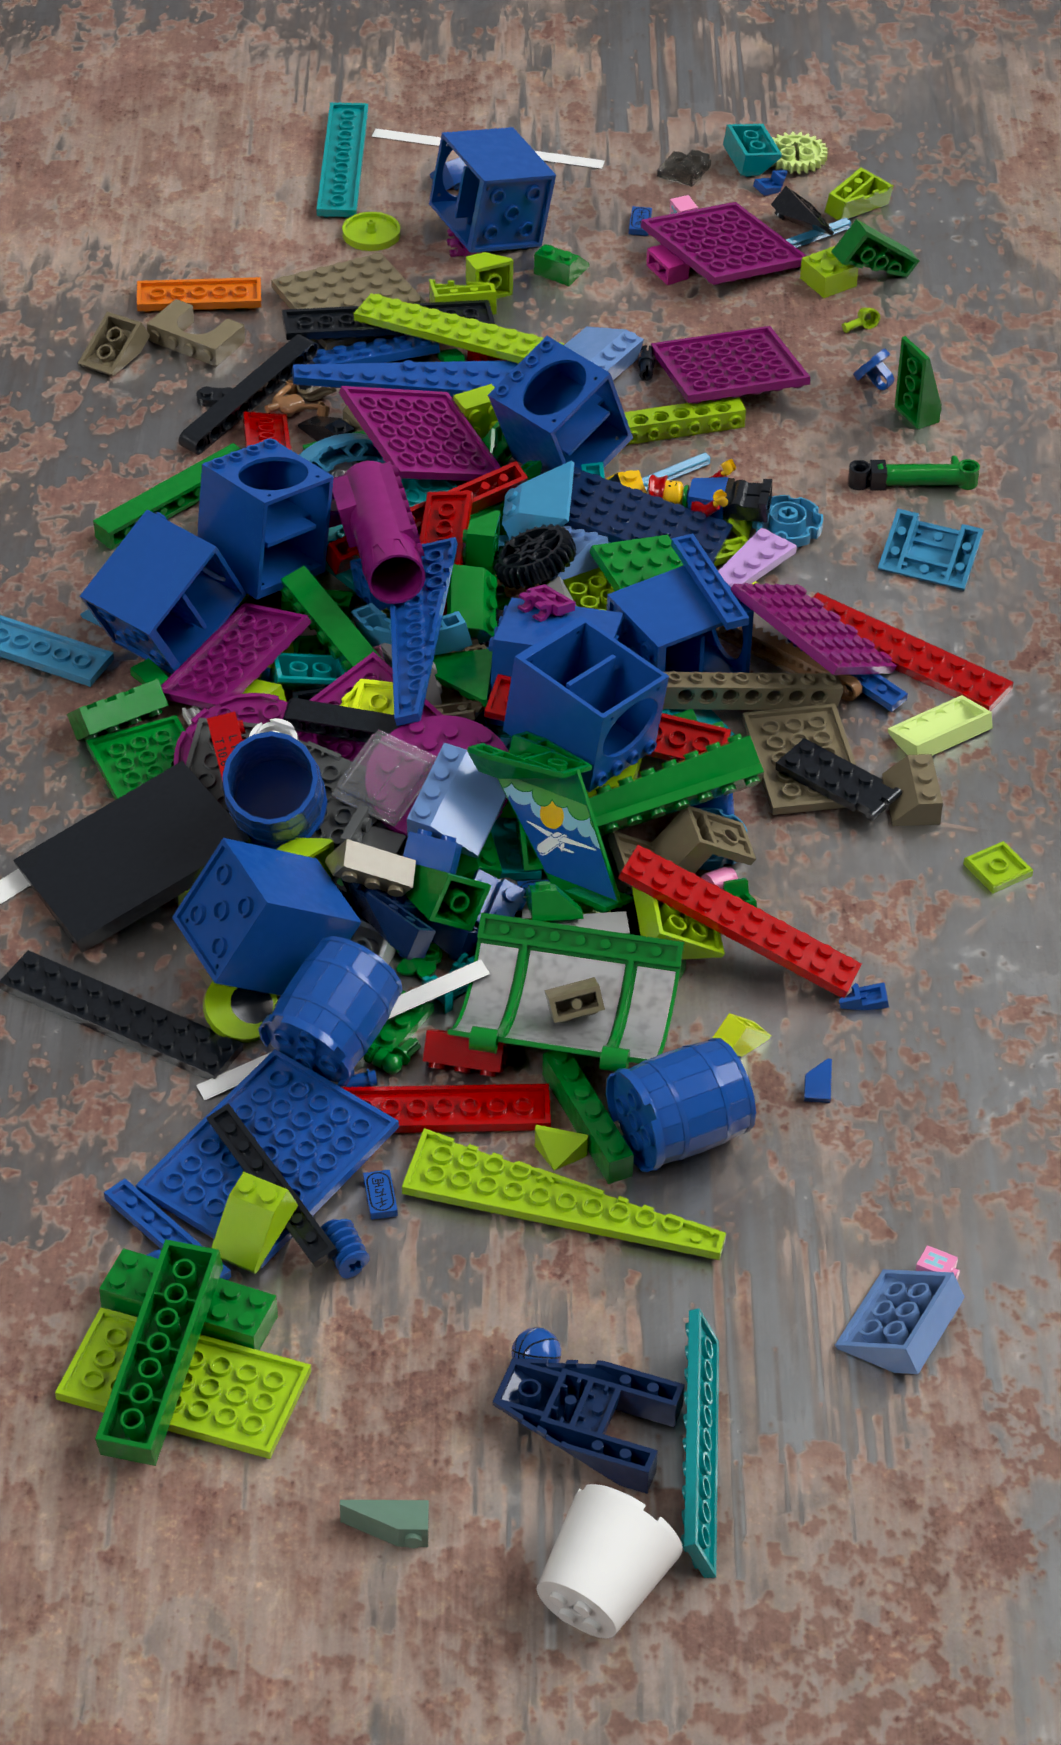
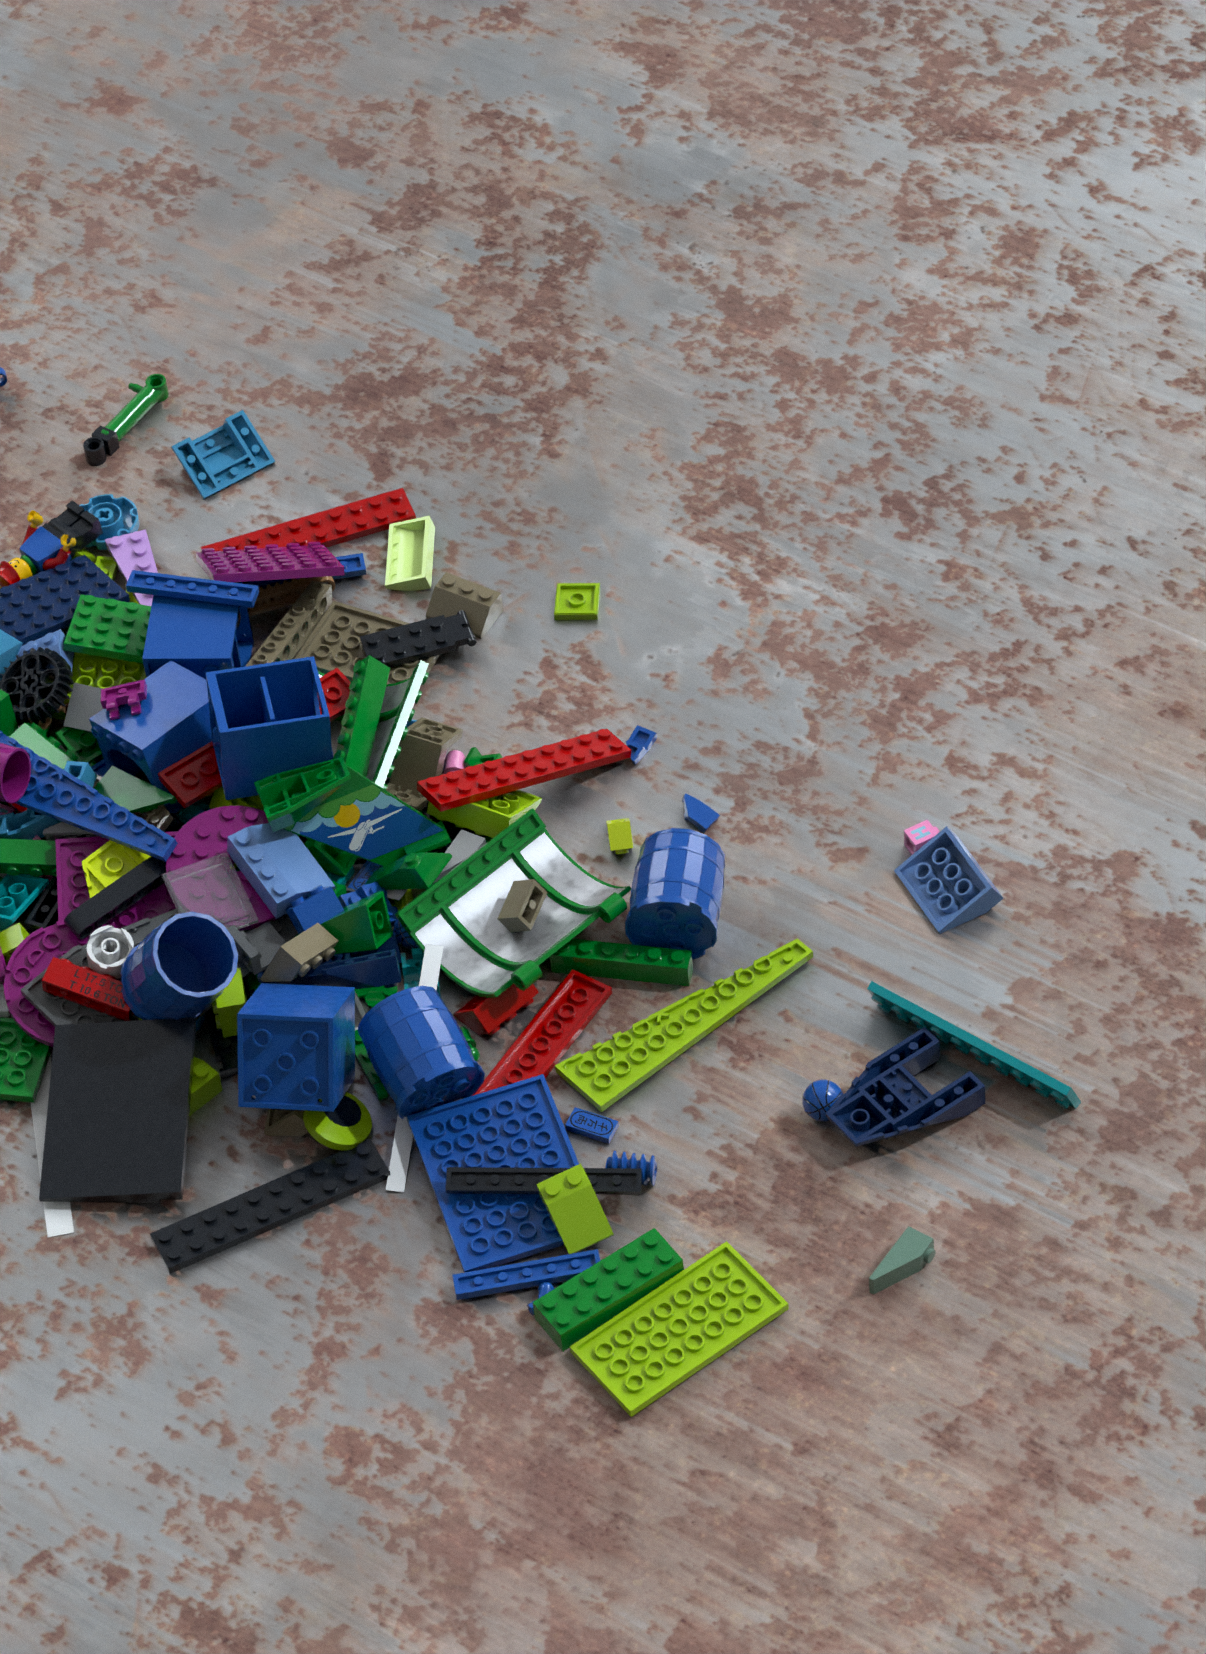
camera: 50 degrees left, 5 degrees up
green brick [95,1239,223,1466] -> none
lime slope [535,1125,588,1171] -> none
white cone [537,1484,682,1638] -> none
green slope [894,336,942,430] -> none

